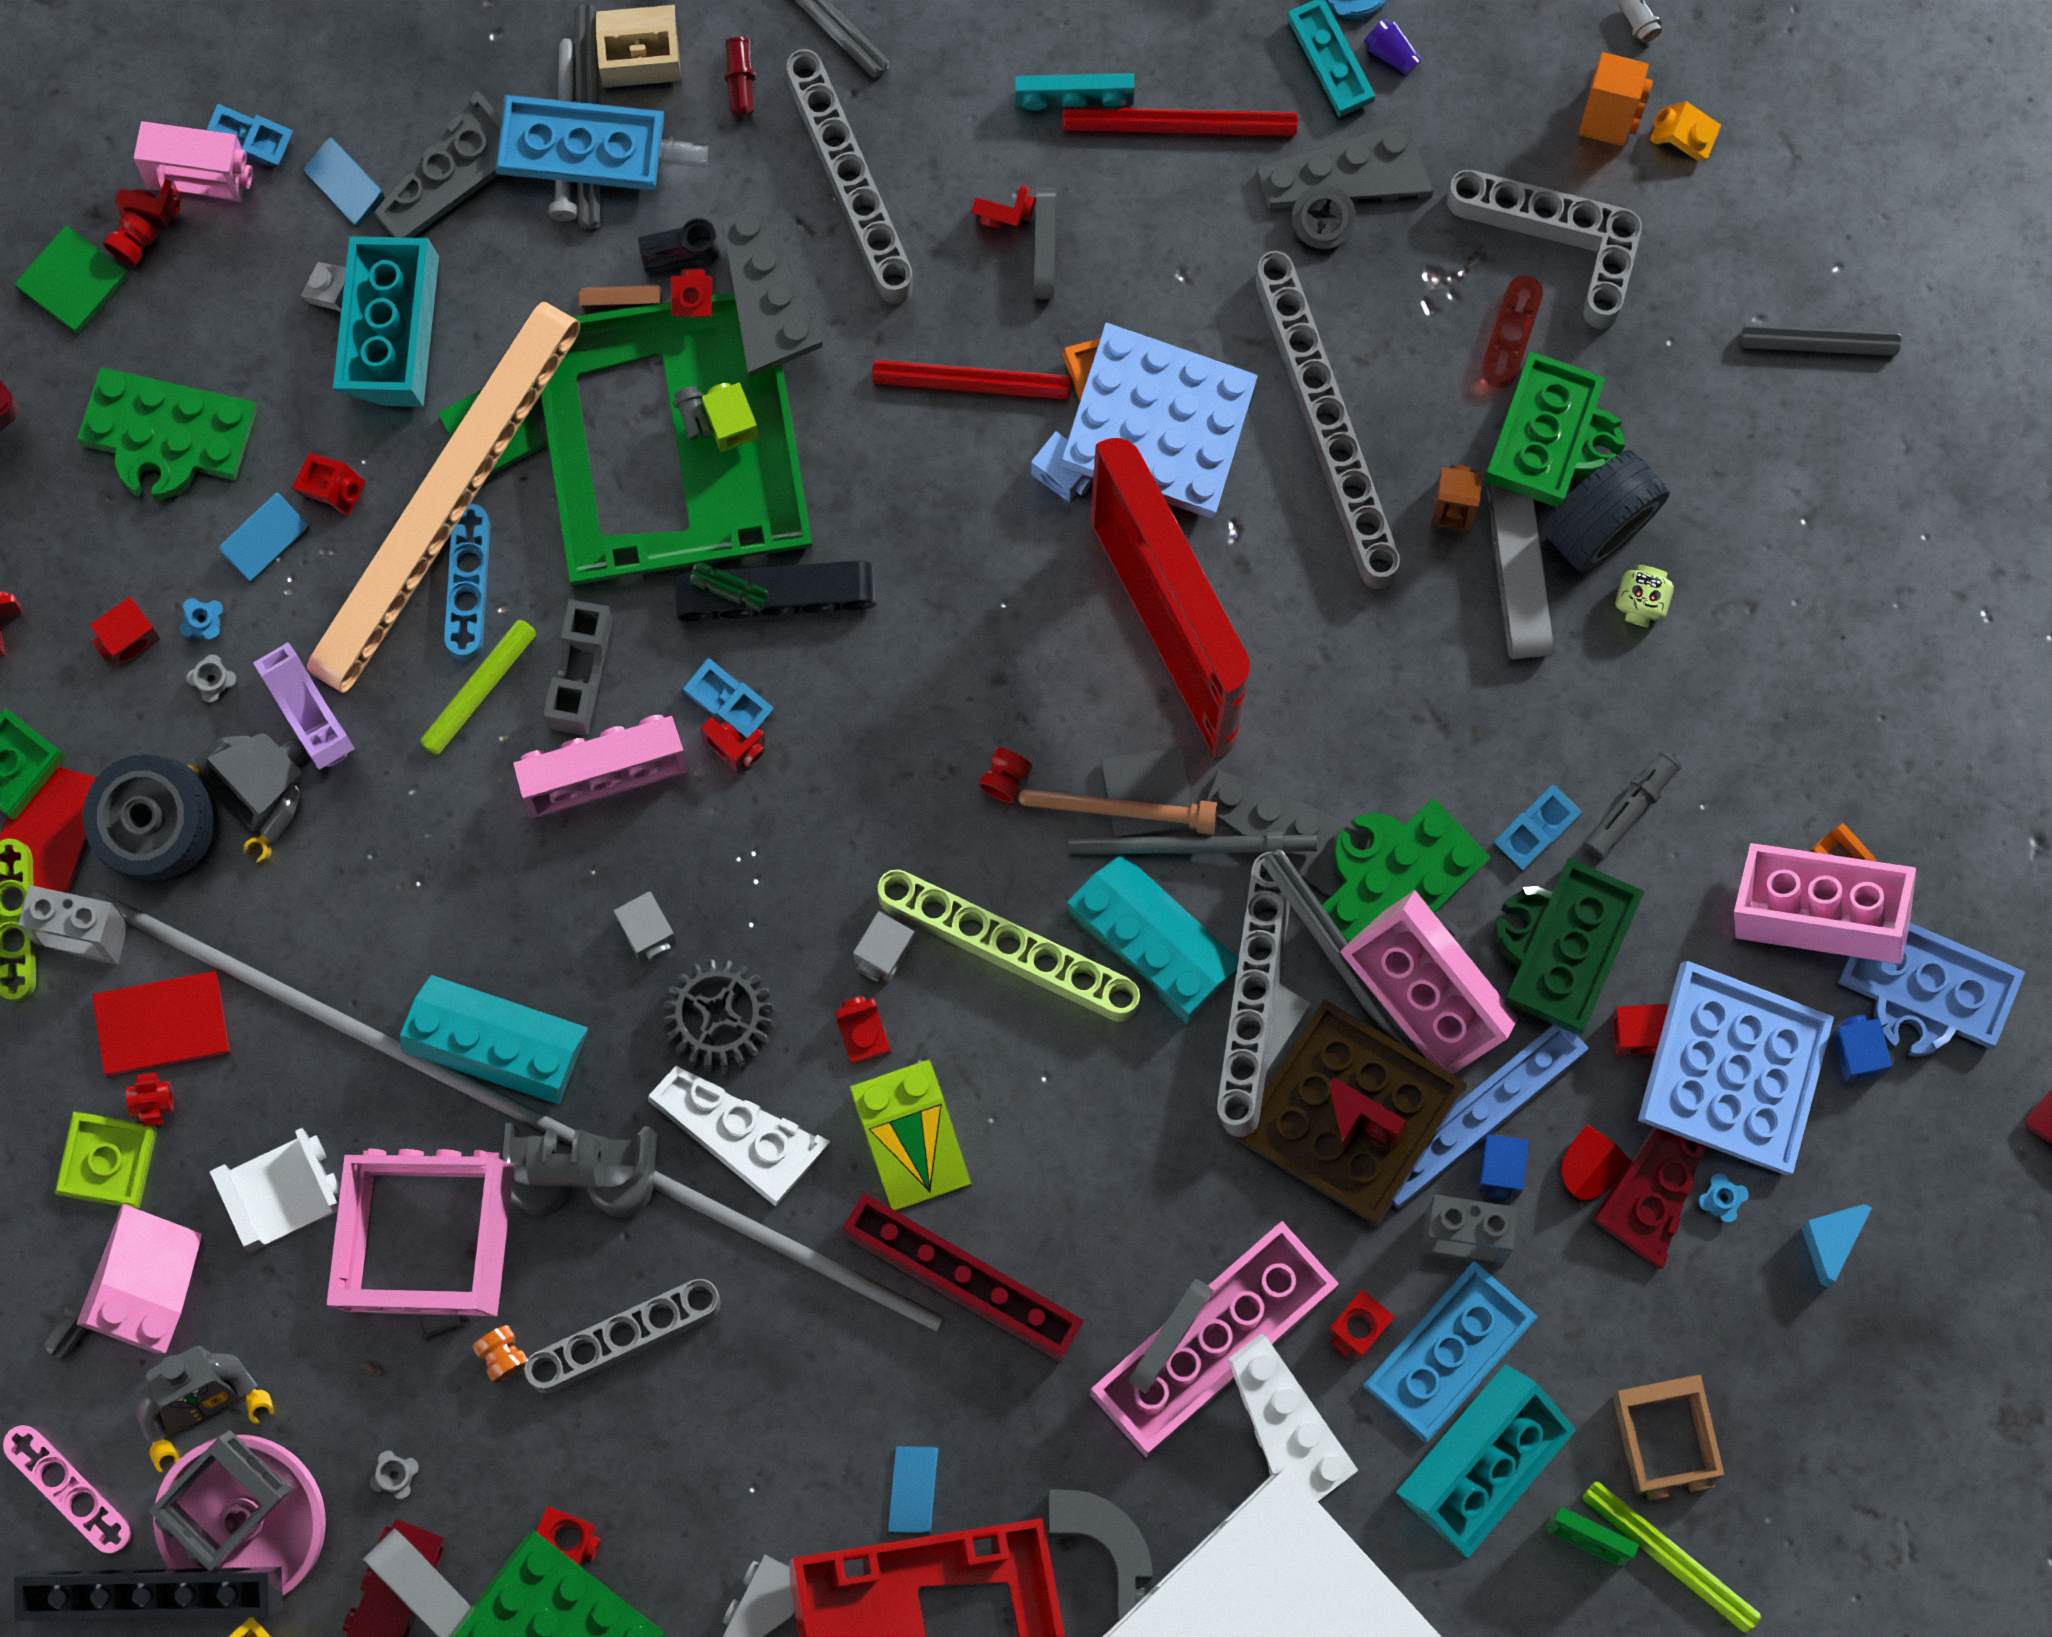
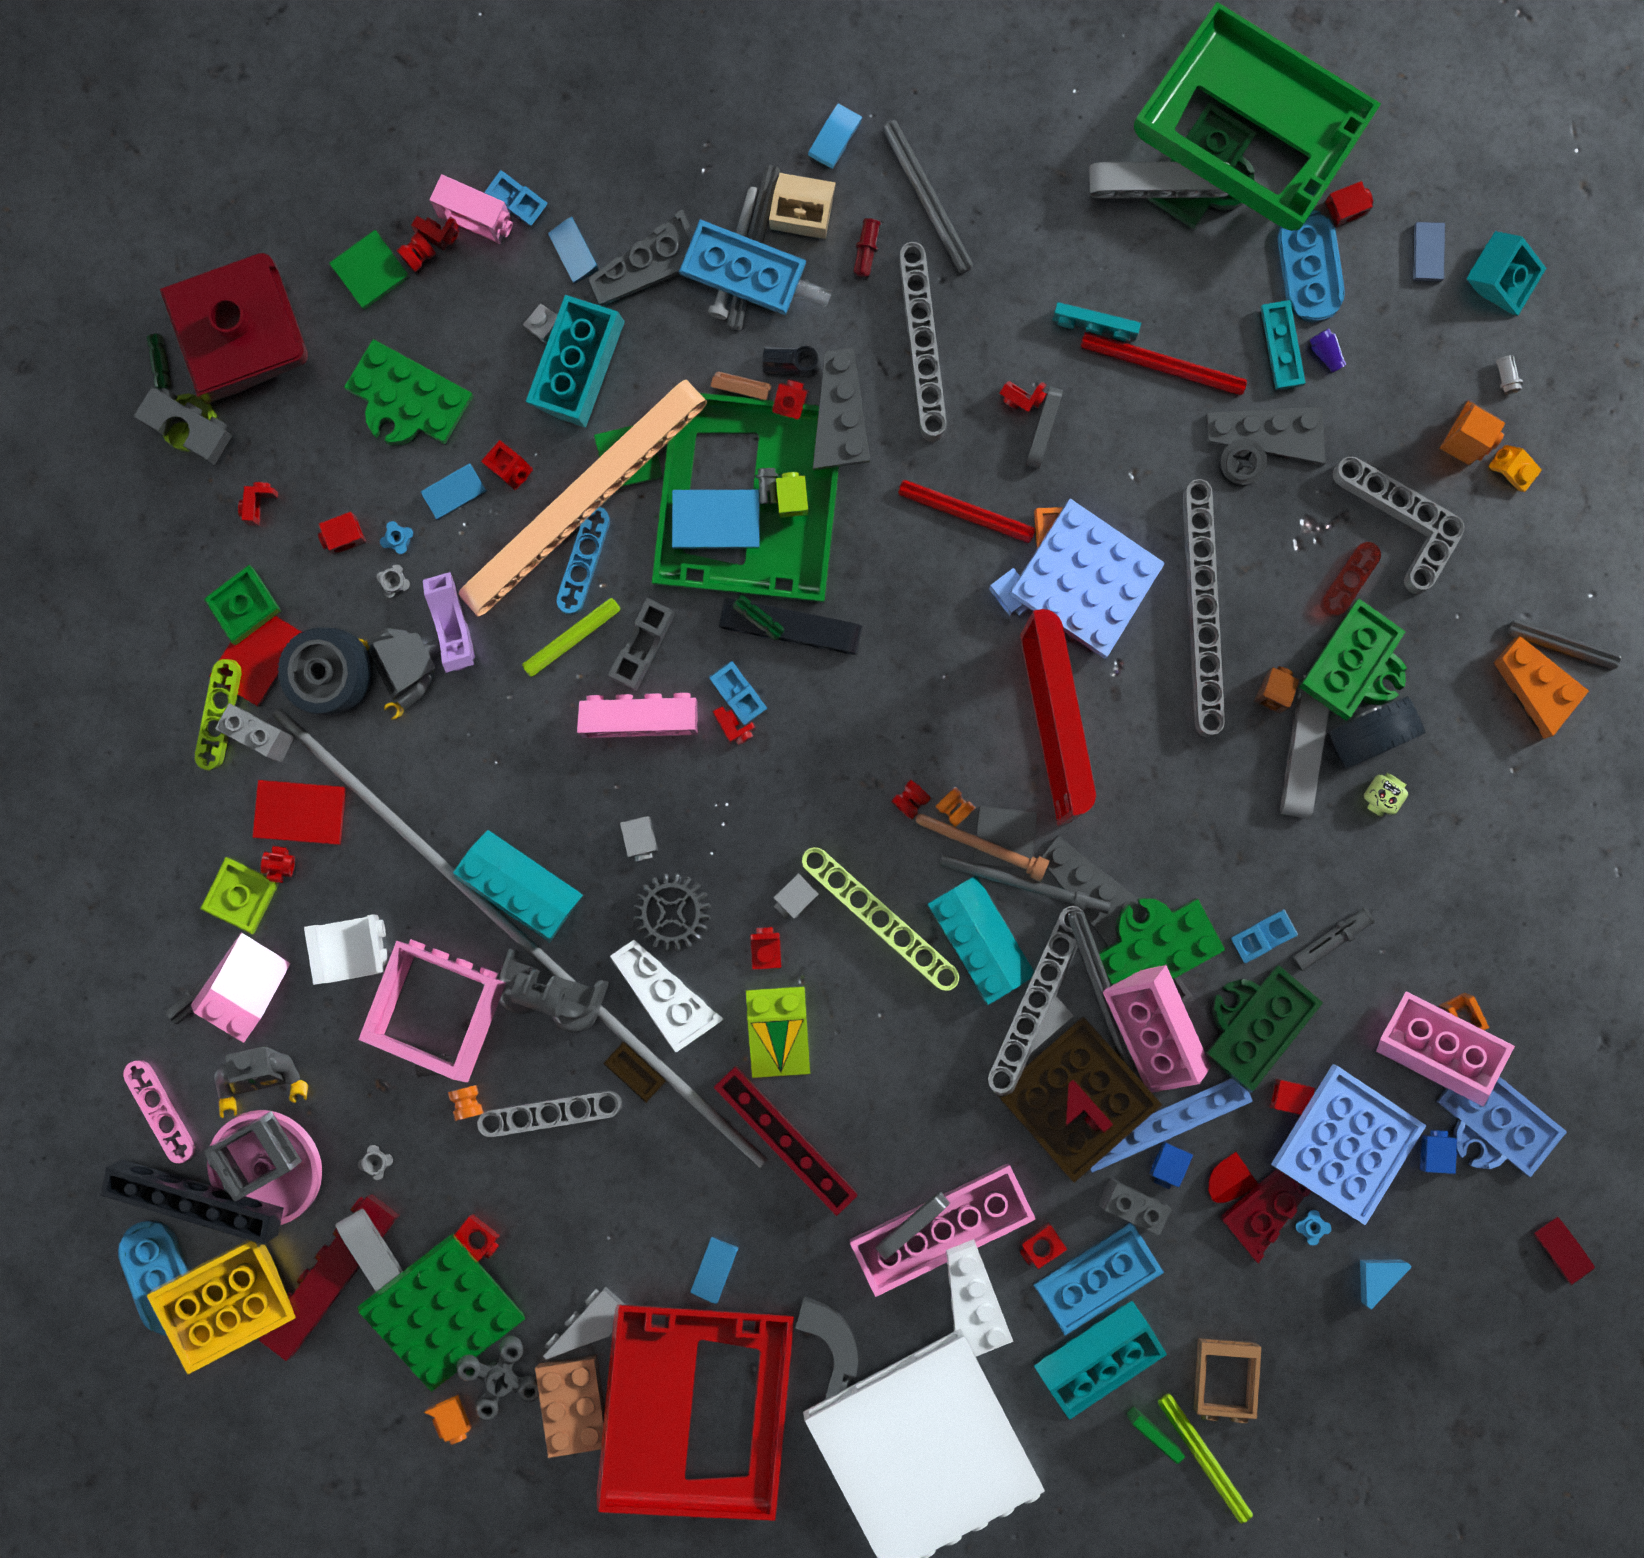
camera: 20 degrees right, 10 degrees up
none -> dark brown tile [603,1042,666,1103]
none -> dark azure tile [672,490,759,549]
none -> orange wheel [935,787,976,827]
none -> orange wedge [1494,636,1589,739]

